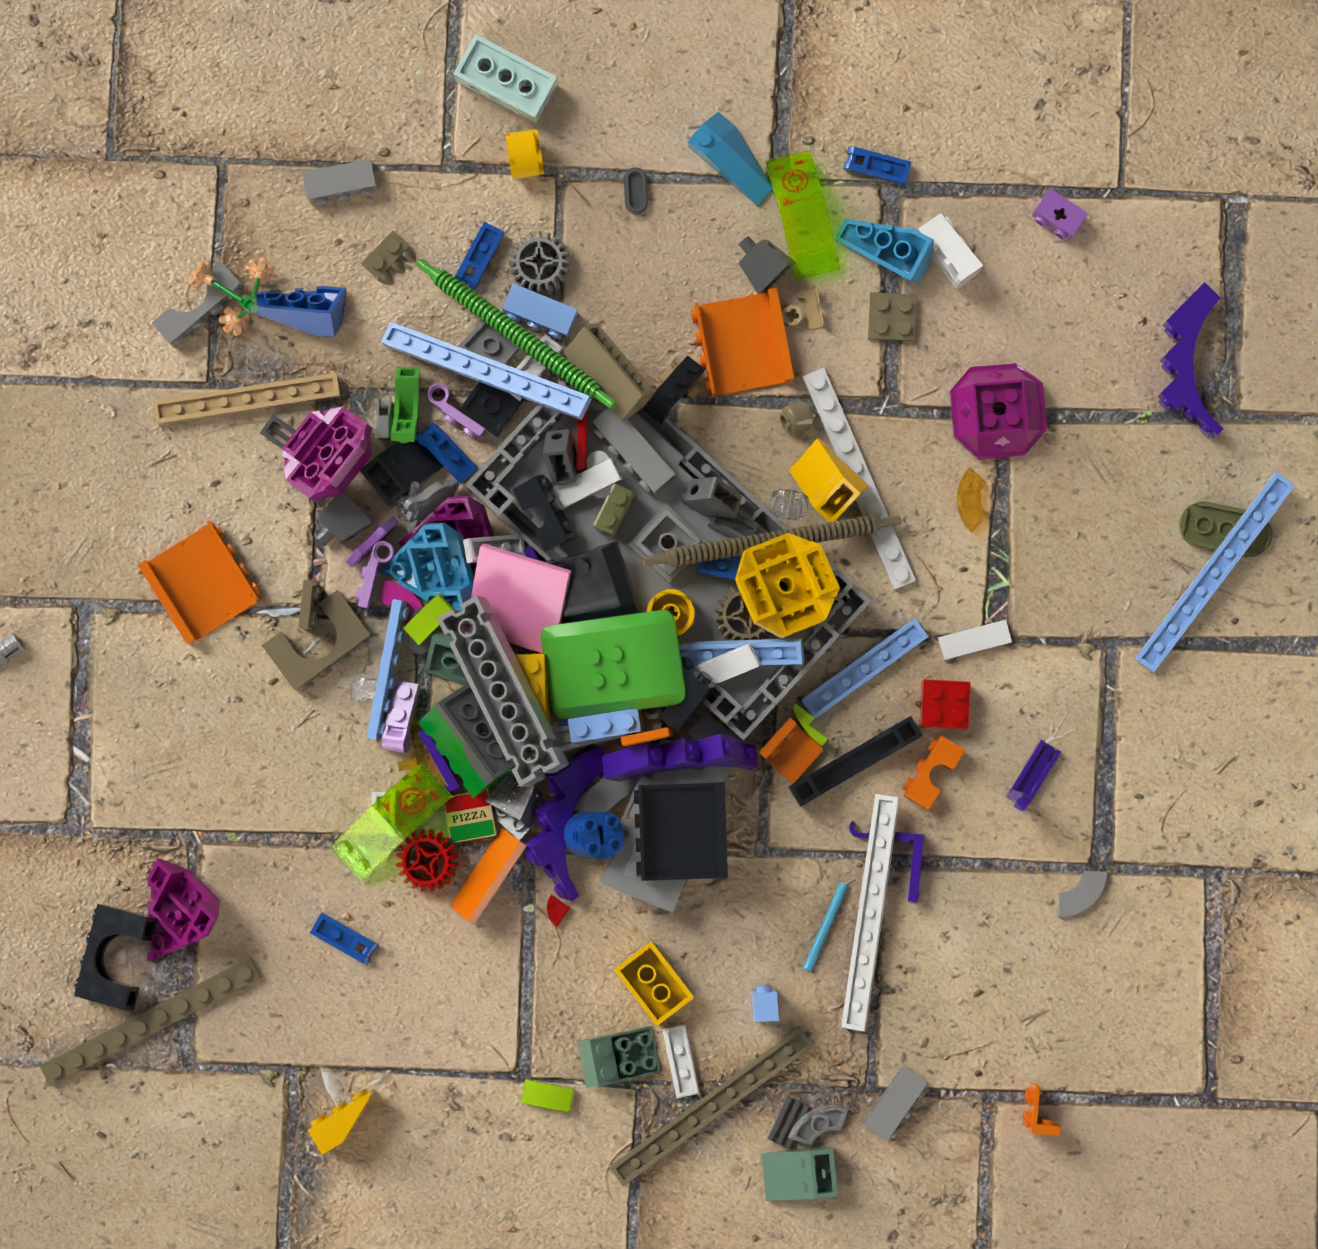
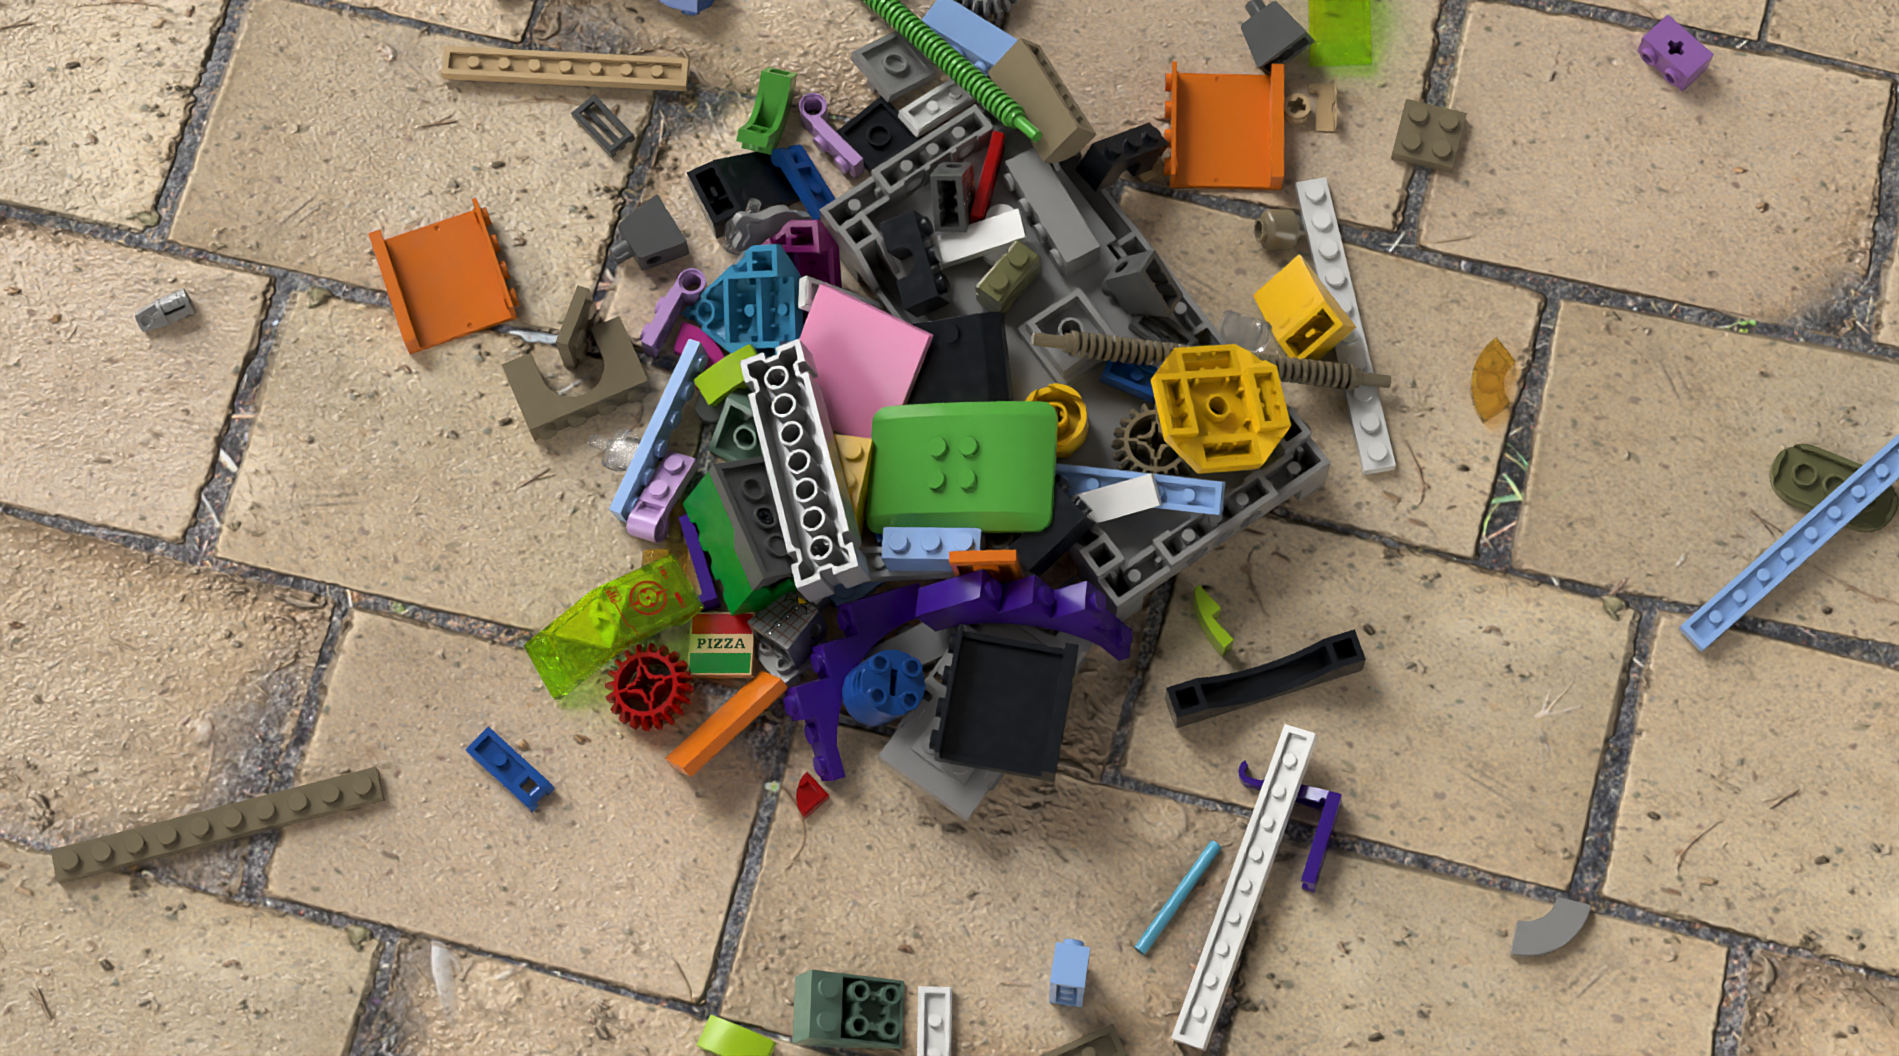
camera: 15 degrees right, 15 degrees down
black arch [74,904,157,1010] -> none
magenta wedge [147,858,220,962] -> none
magenta piece [282,407,373,502] -> none
yellow slope [307,1088,375,1155] -> none
medium lavender tile [346,516,399,568] -> none
light grey bar [376,397,392,440] -> none
light blue plate [381,322,592,420] -> none
yellow brick [614,940,694,1026] -> none
orange bracket [758,718,823,784] -> none
light blue plate [801,618,928,719] -> none
dark azure wedge [834,219,934,284] -> none
orange arch [902,735,965,810] -> none
white wedge [917,213,983,289] -> none
red brick [919,679,971,730] -> none
white tile [938,620,1012,660] -> none
magenta piece [949,363,1047,460] -> none
dark purple hinge [1006,739,1061,811] -> none
dark purple arch [1157,282,1224,438] -> none

